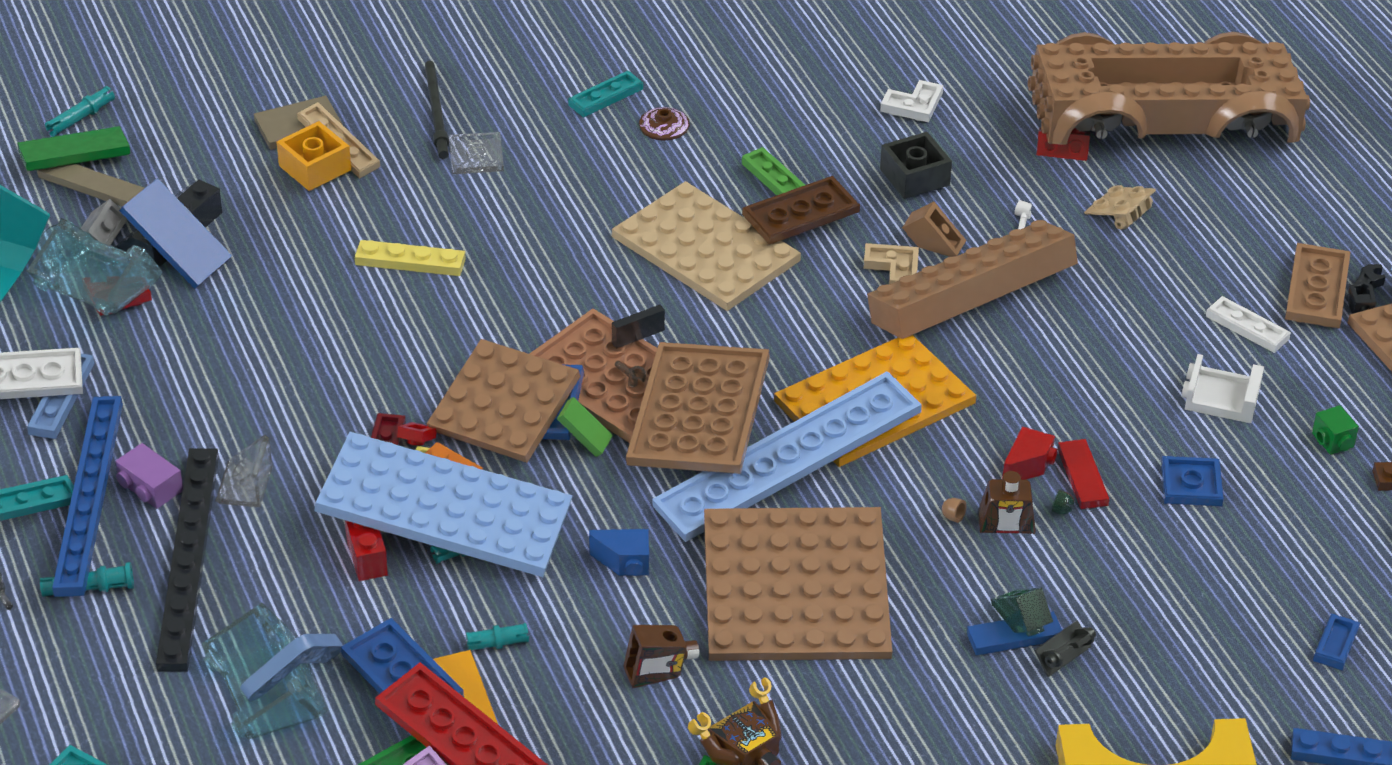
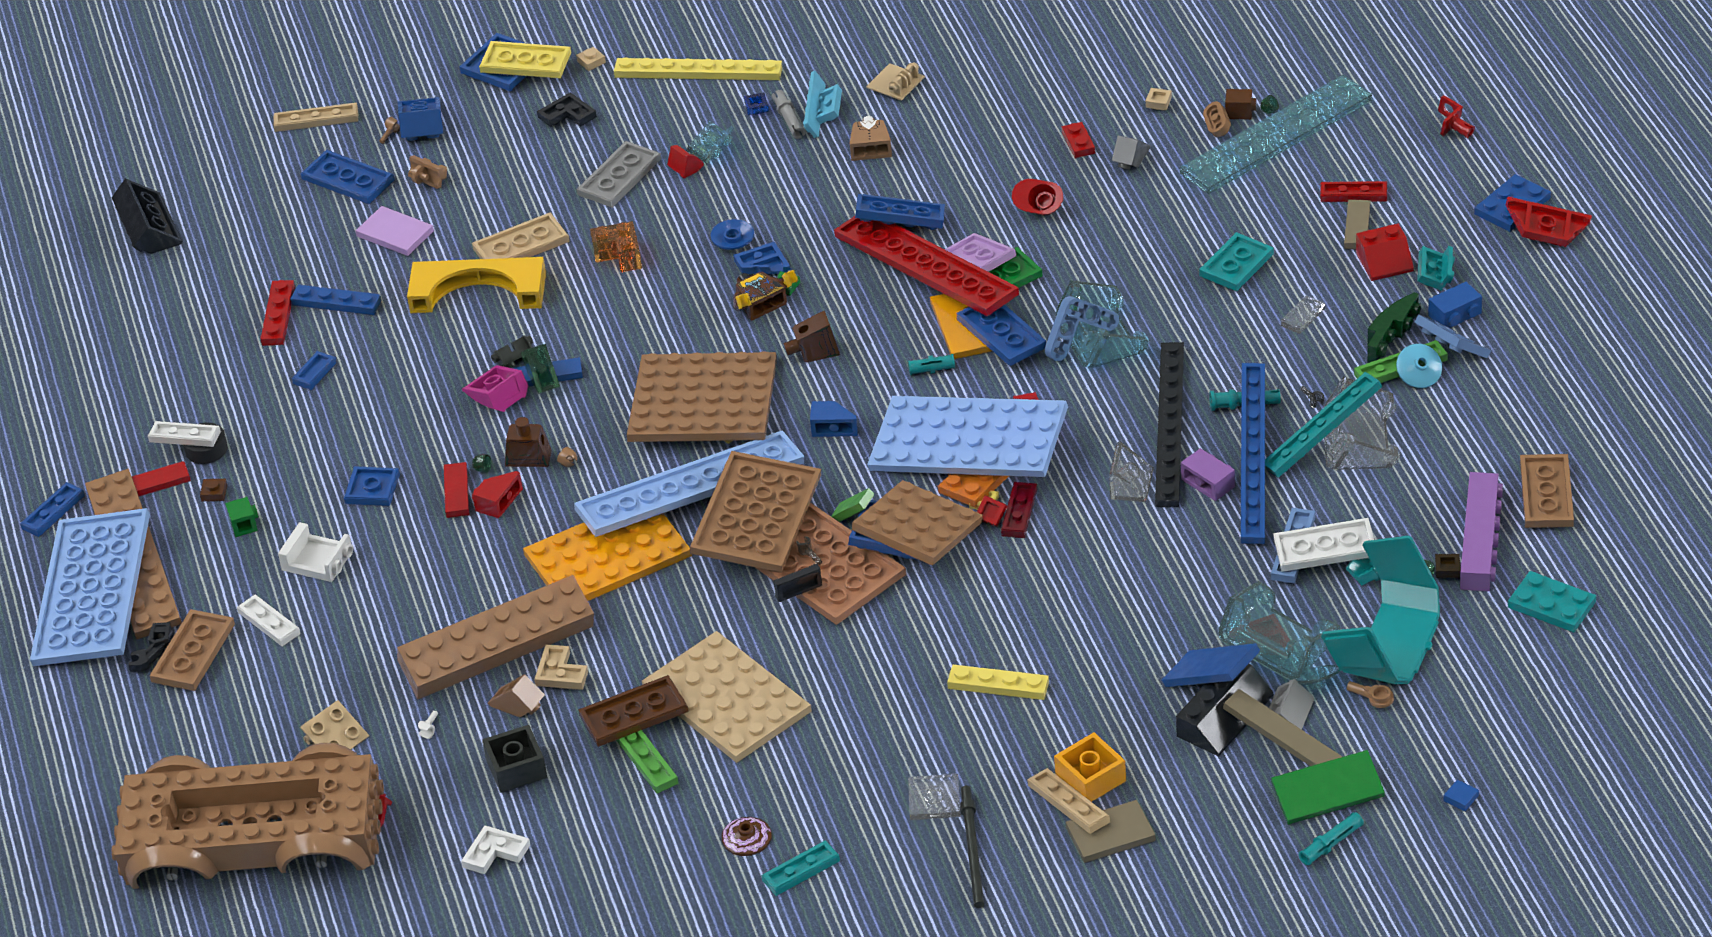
camera: 170 degrees left, 0 degrees up
none -> dark pink slope [462,365,528,412]

